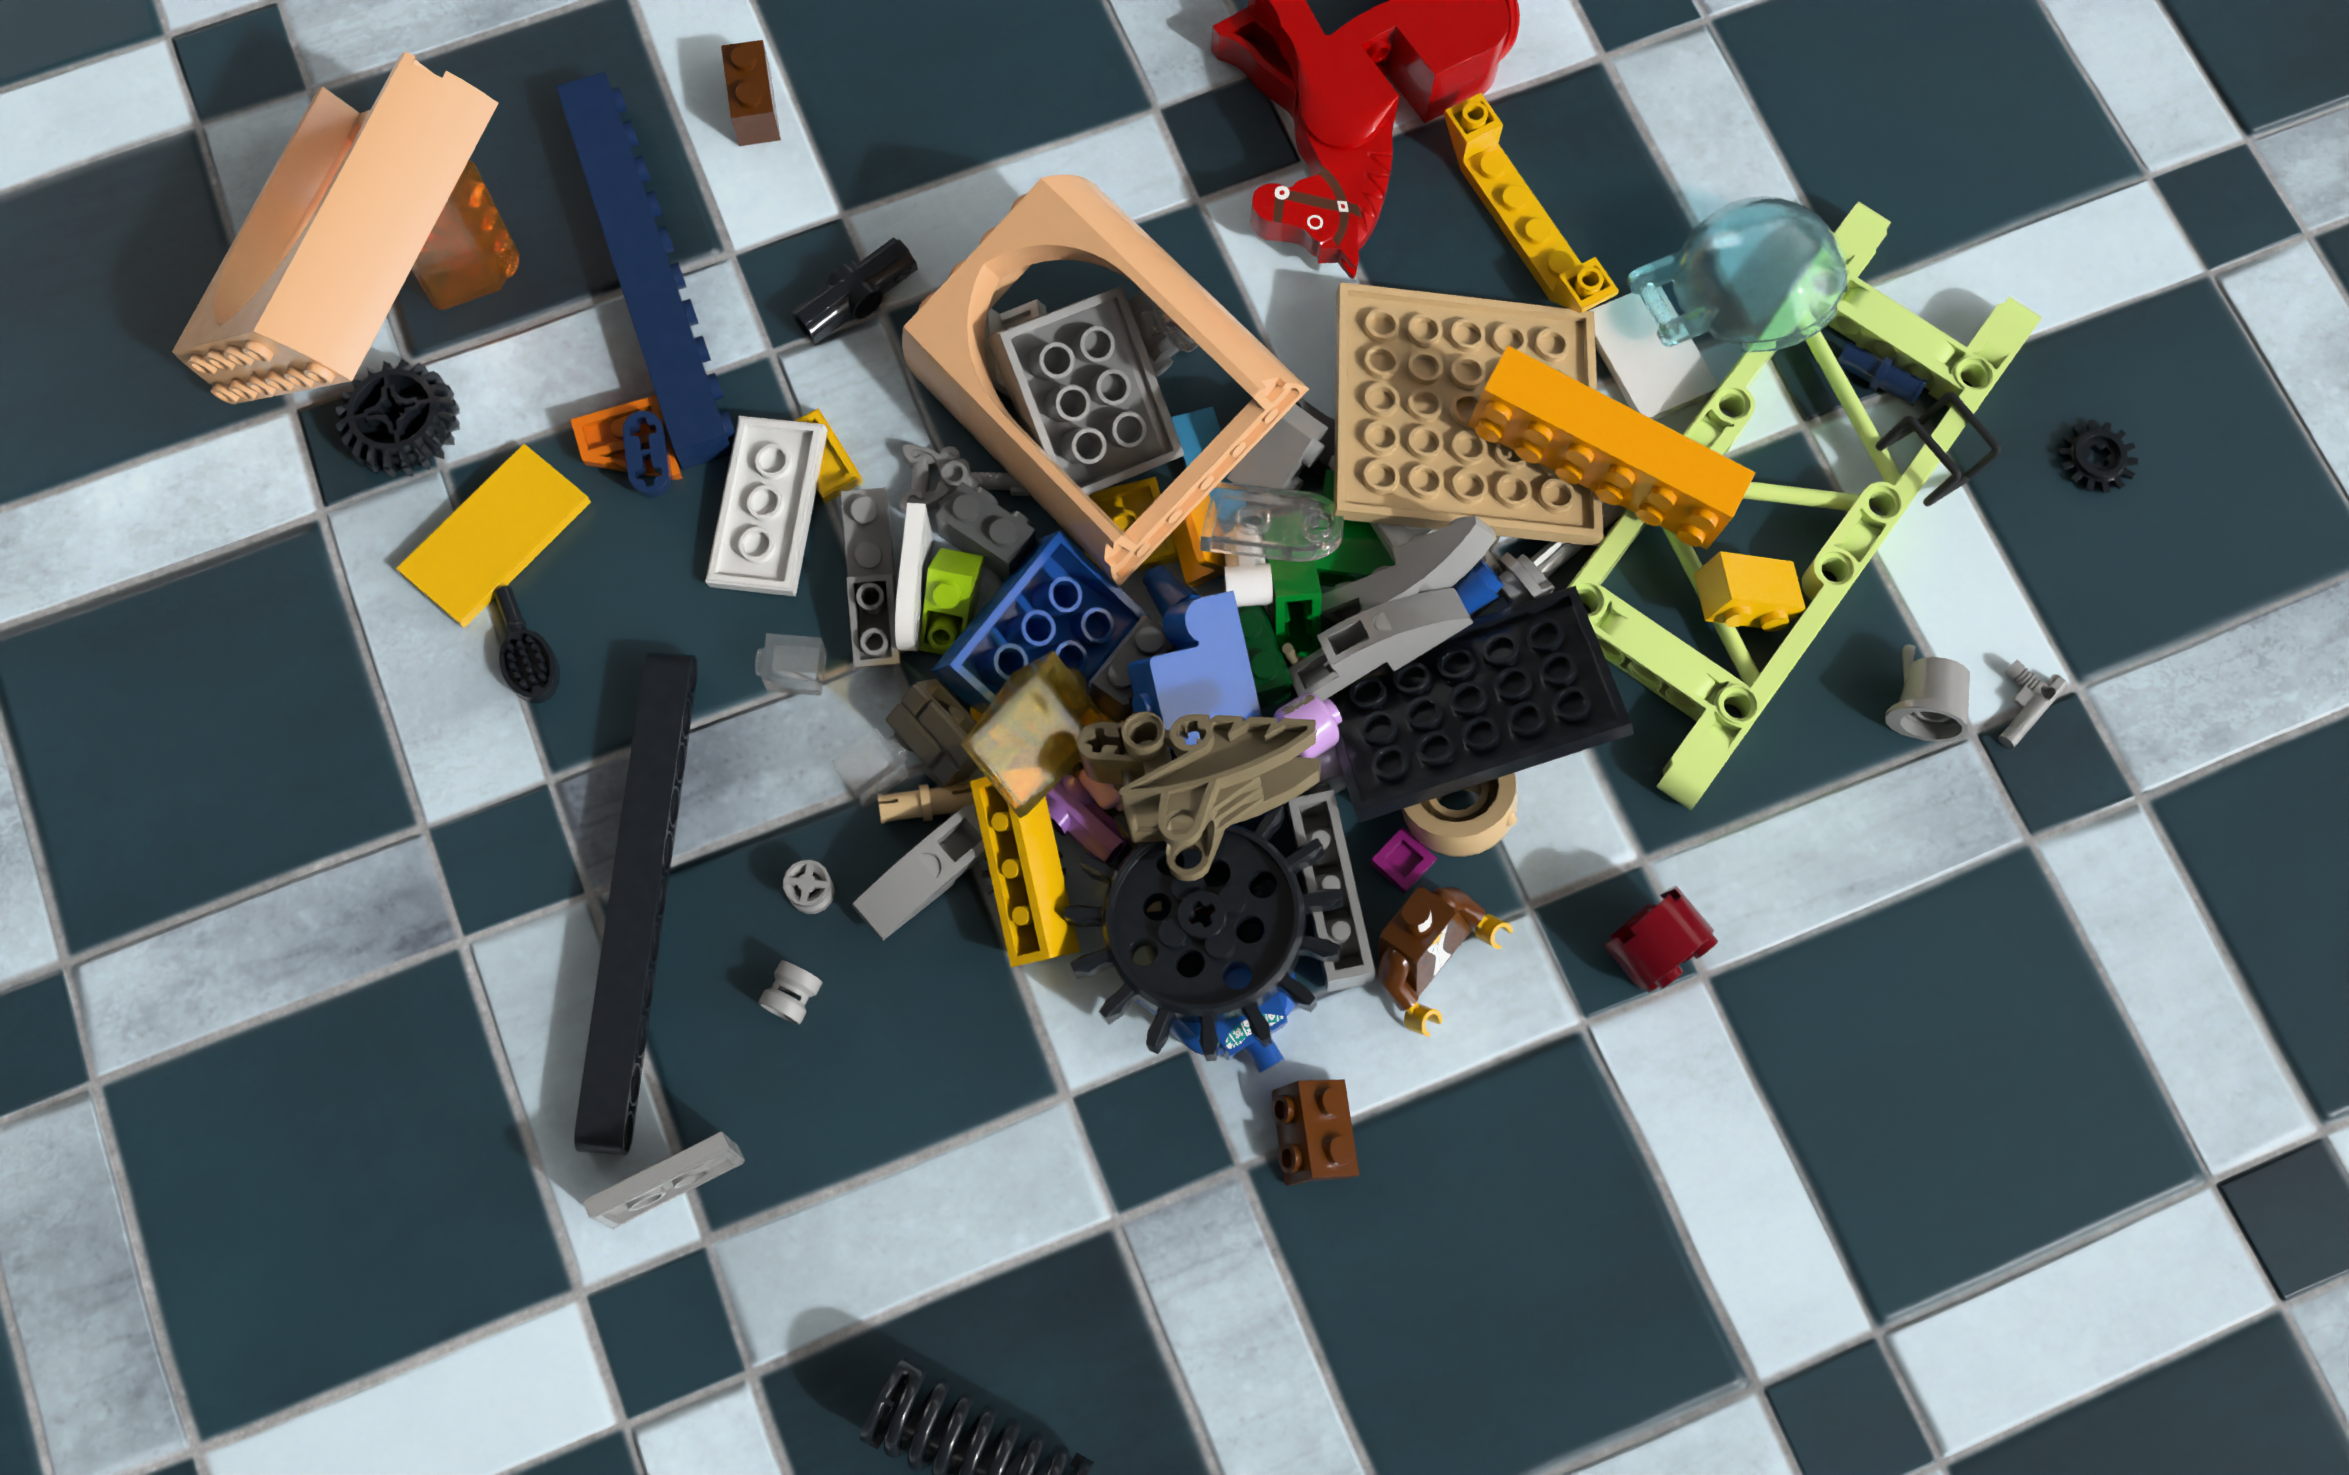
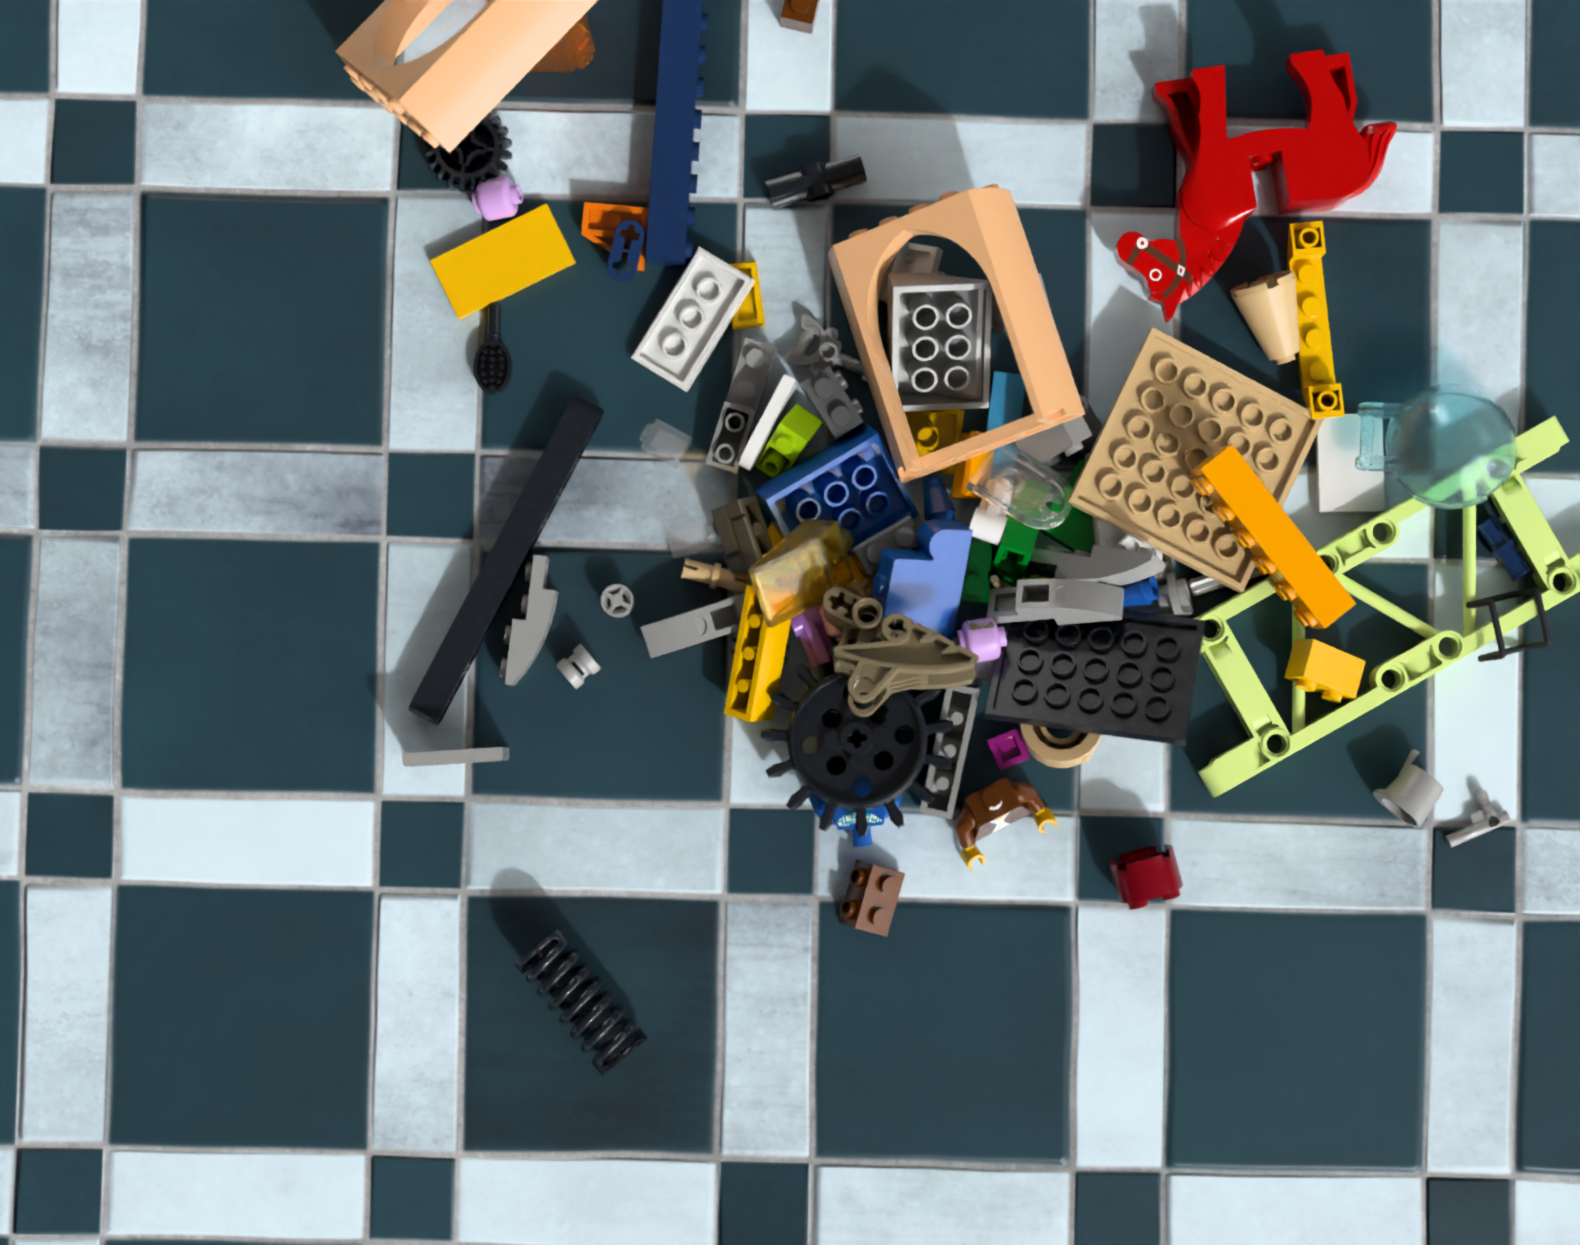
camera: 25 degrees right, 15 degrees up
none -> lavender head [472,175,523,221]
none -> light grey slope [500,555,558,686]
none -> tan cone [1230,270,1300,365]

